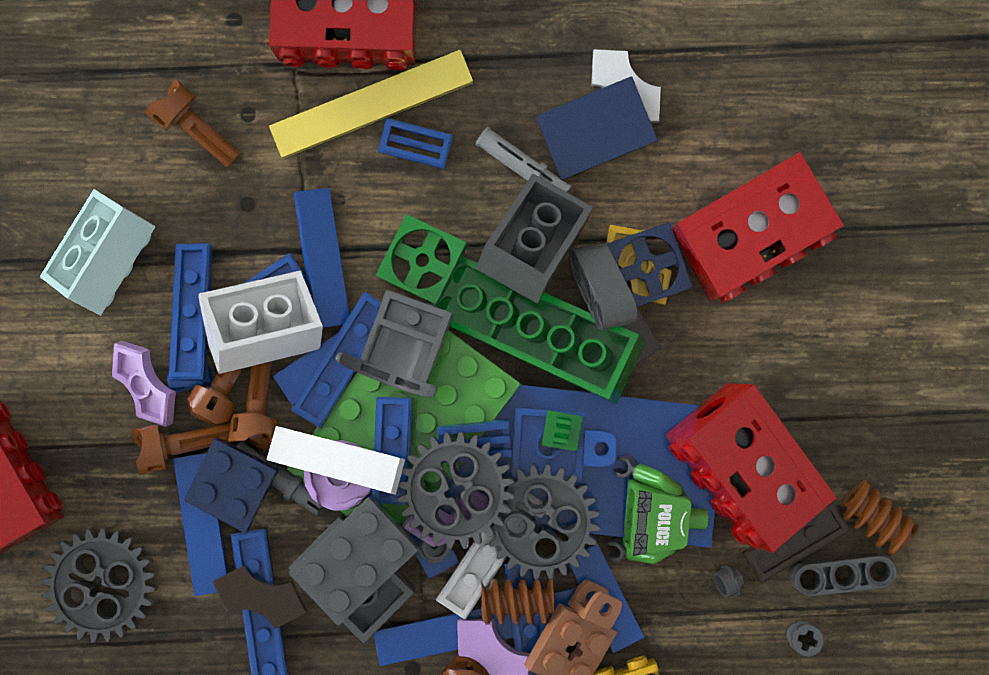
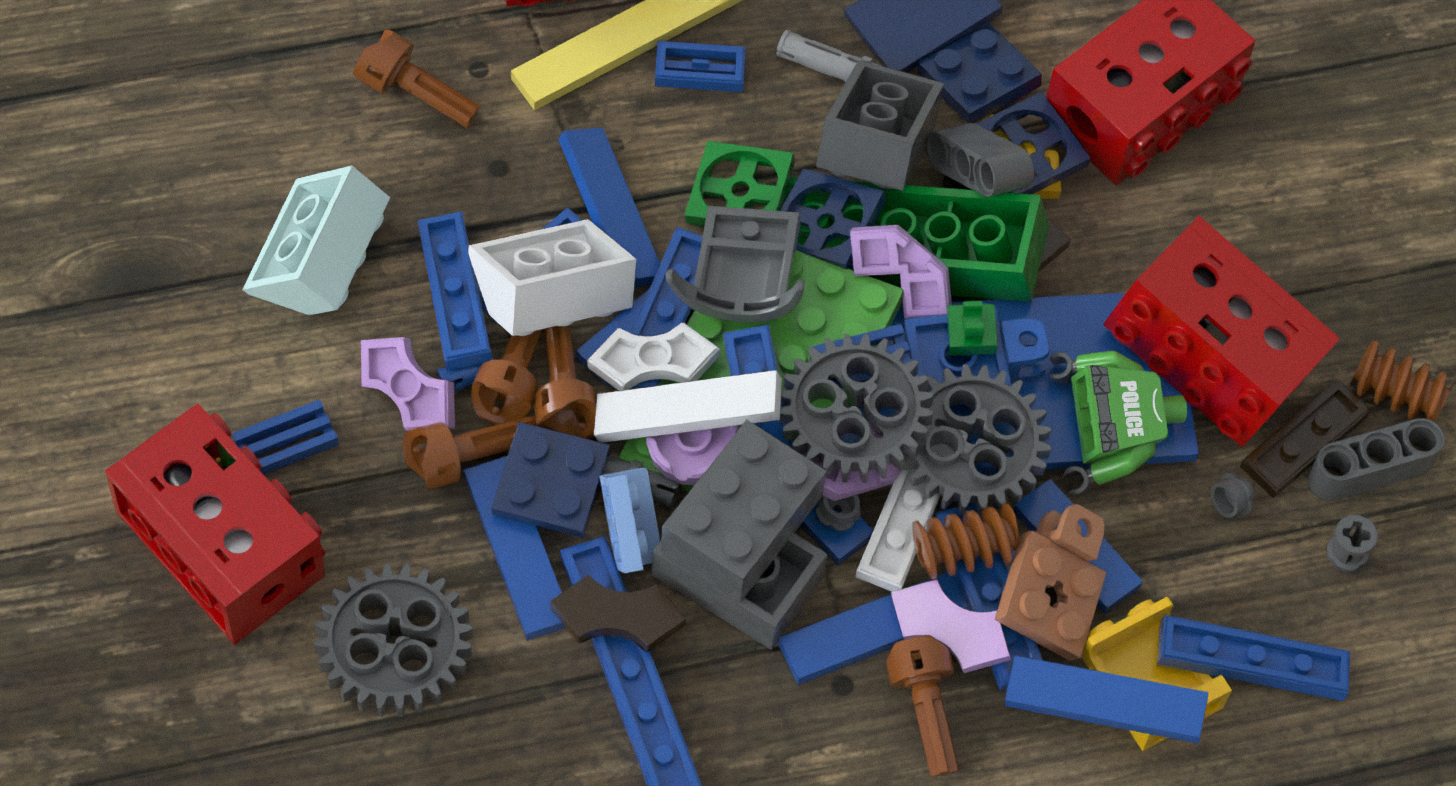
camera: 15 degrees left, 25 degrees down
none -> blue tile [232,399,339,474]
none -> white tile [587,323,720,391]
none -> light blue bracket [599,468,660,573]
none -> dark blue piece [781,168,887,269]
none -> lavender tile [850,225,952,319]
none -> dark blue plate [918,23,1042,123]

